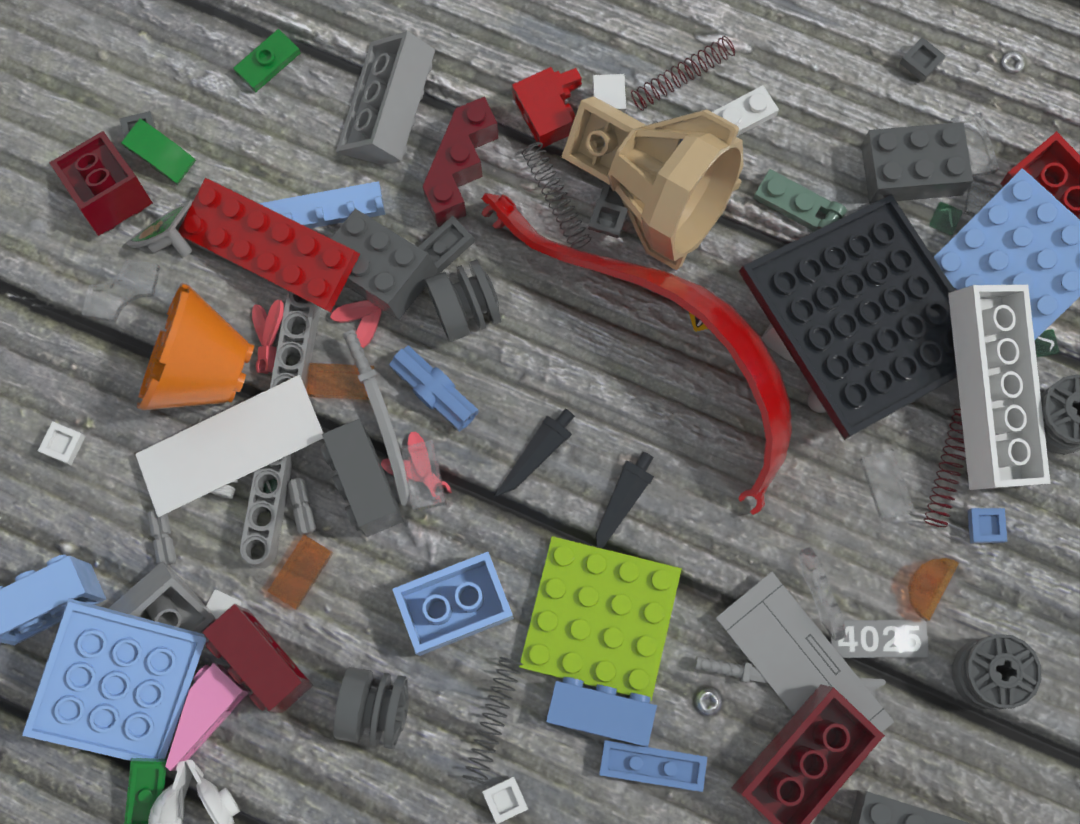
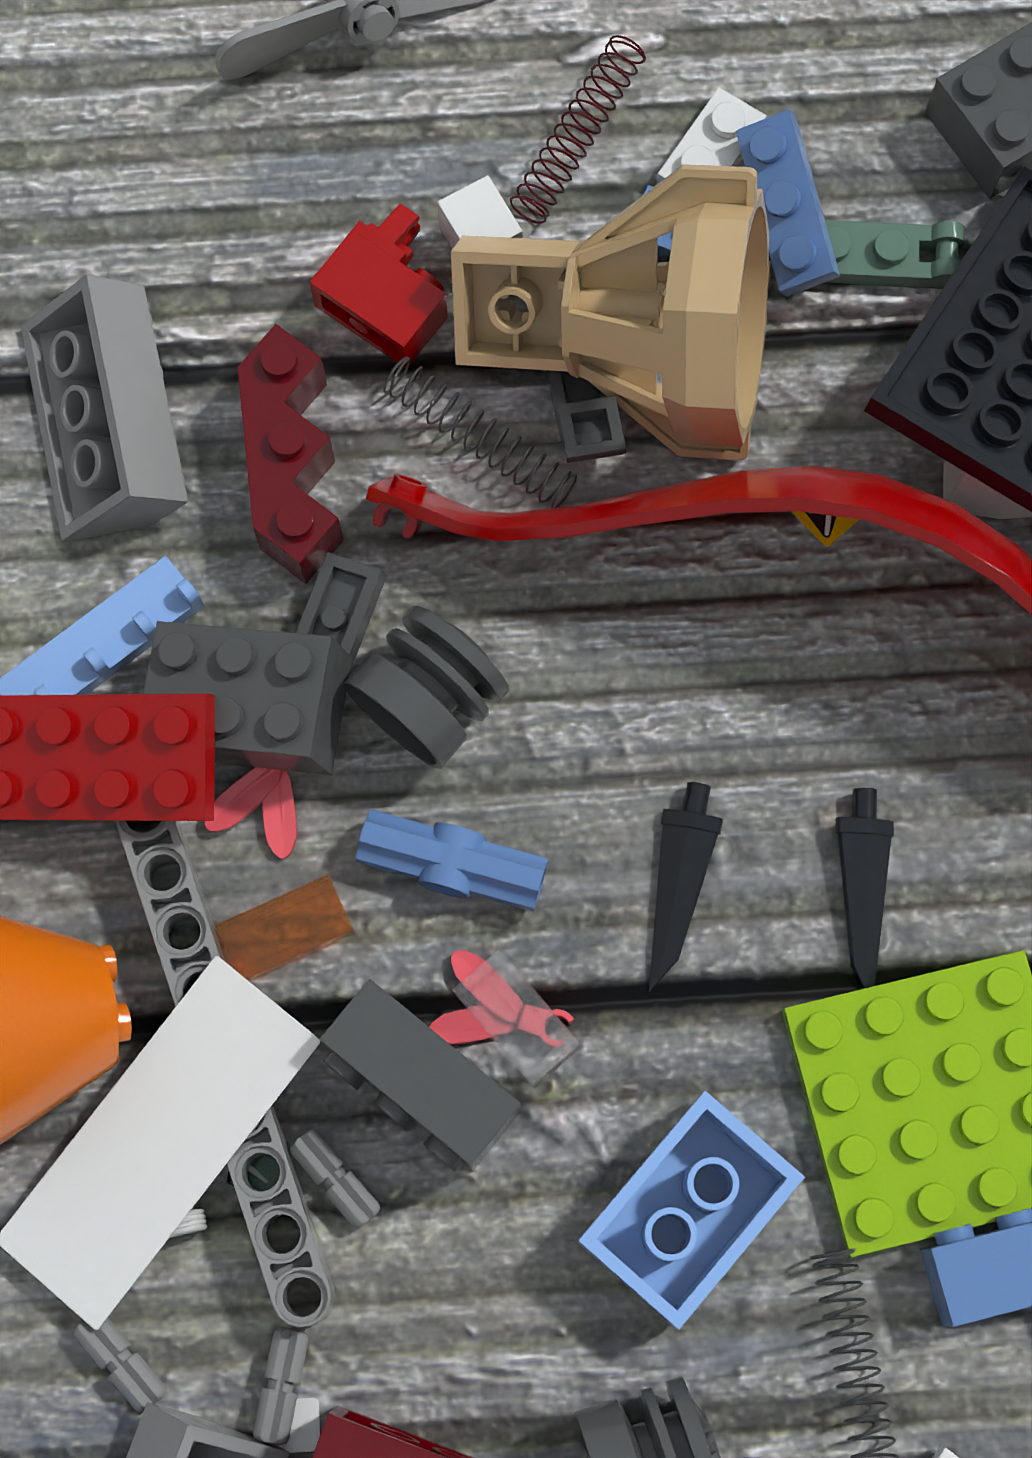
camera: 30 degrees left, 0 degrees up
coral piece [252,300,284,374] -> none
clear orange tile [267,535,333,610] -> none
light grey sword [343,329,410,506] -> none
none -> light grey piece [253,1328,309,1445]
none -> medium blue plate [736,109,841,297]

